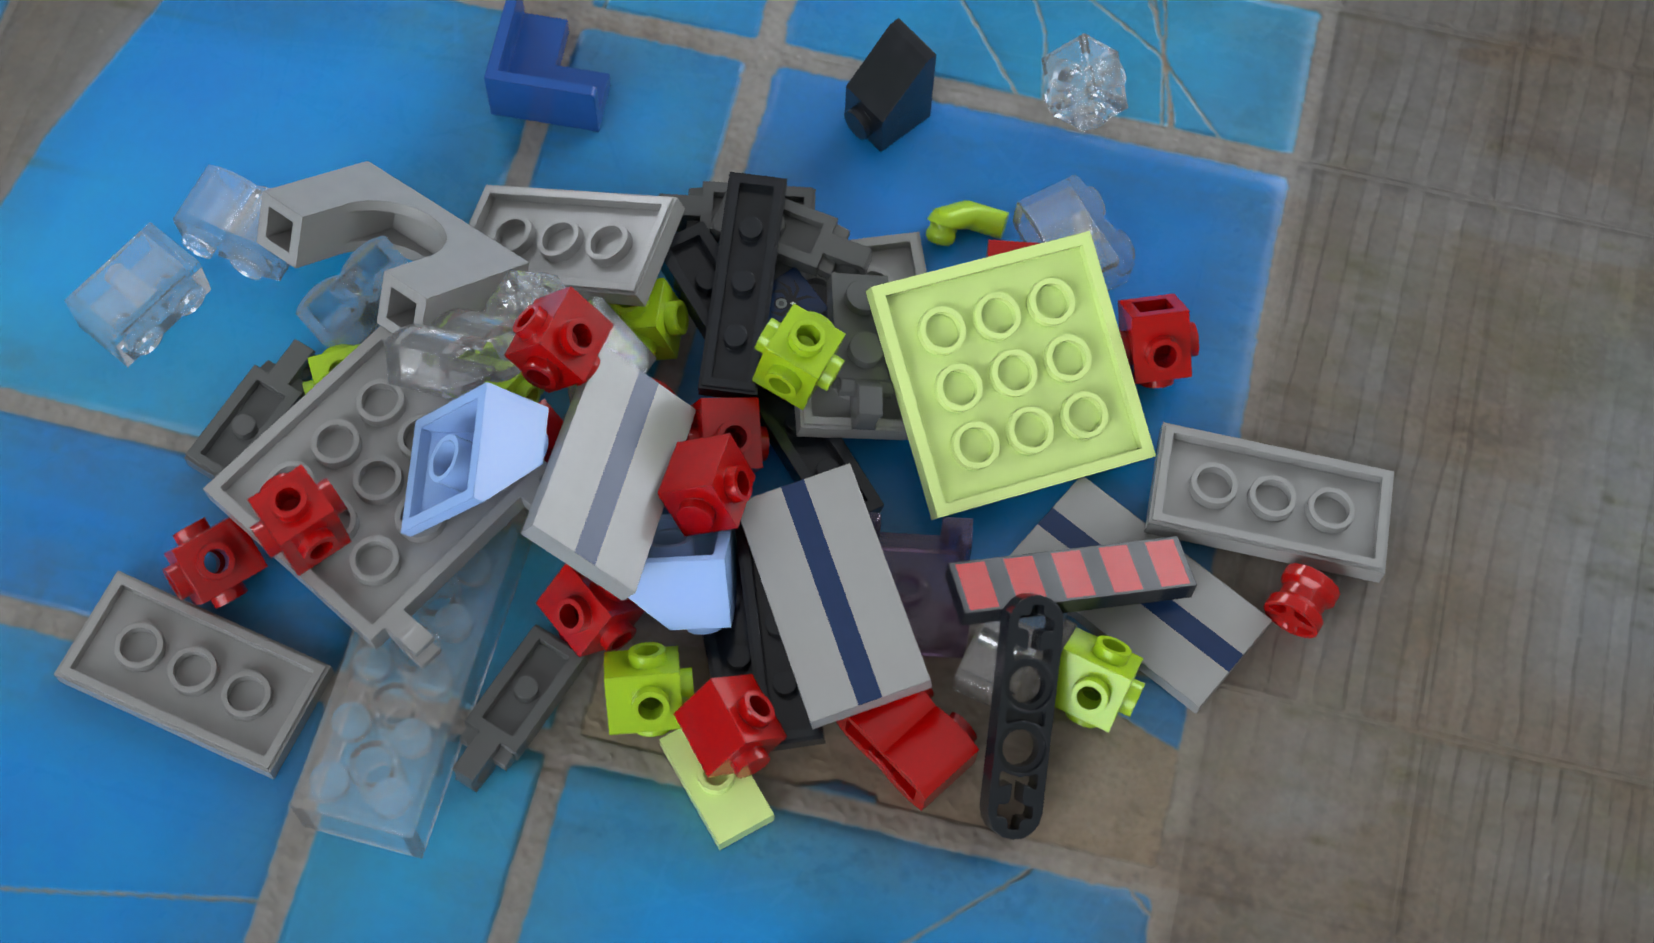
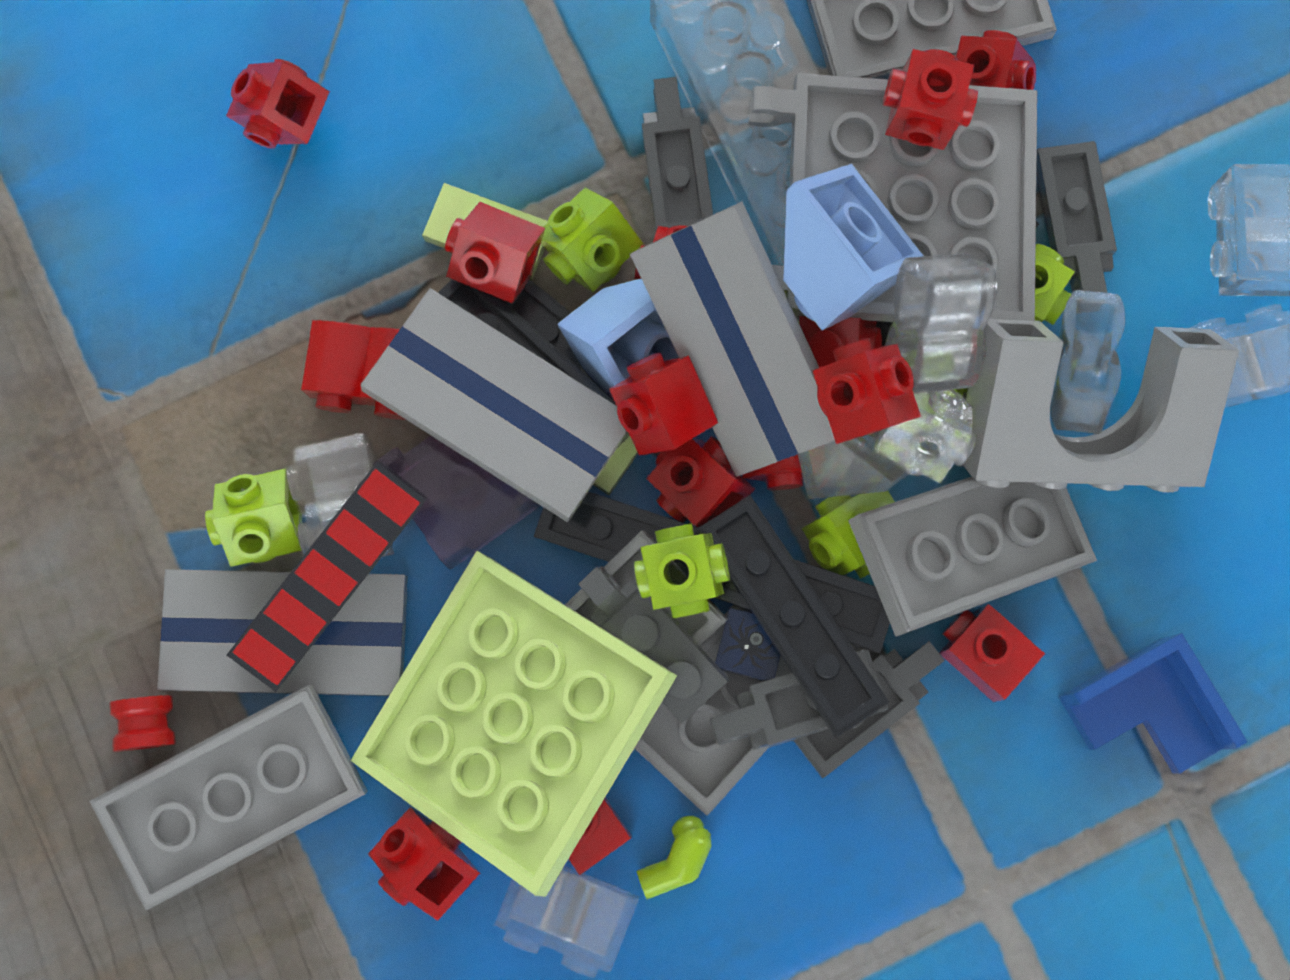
camera: 145 degrees right, 15 degrees up
black slope [844,18,937,152] -> none
black beam [980,593,1064,840] -> none
none -> red brick [939,604,1045,702]

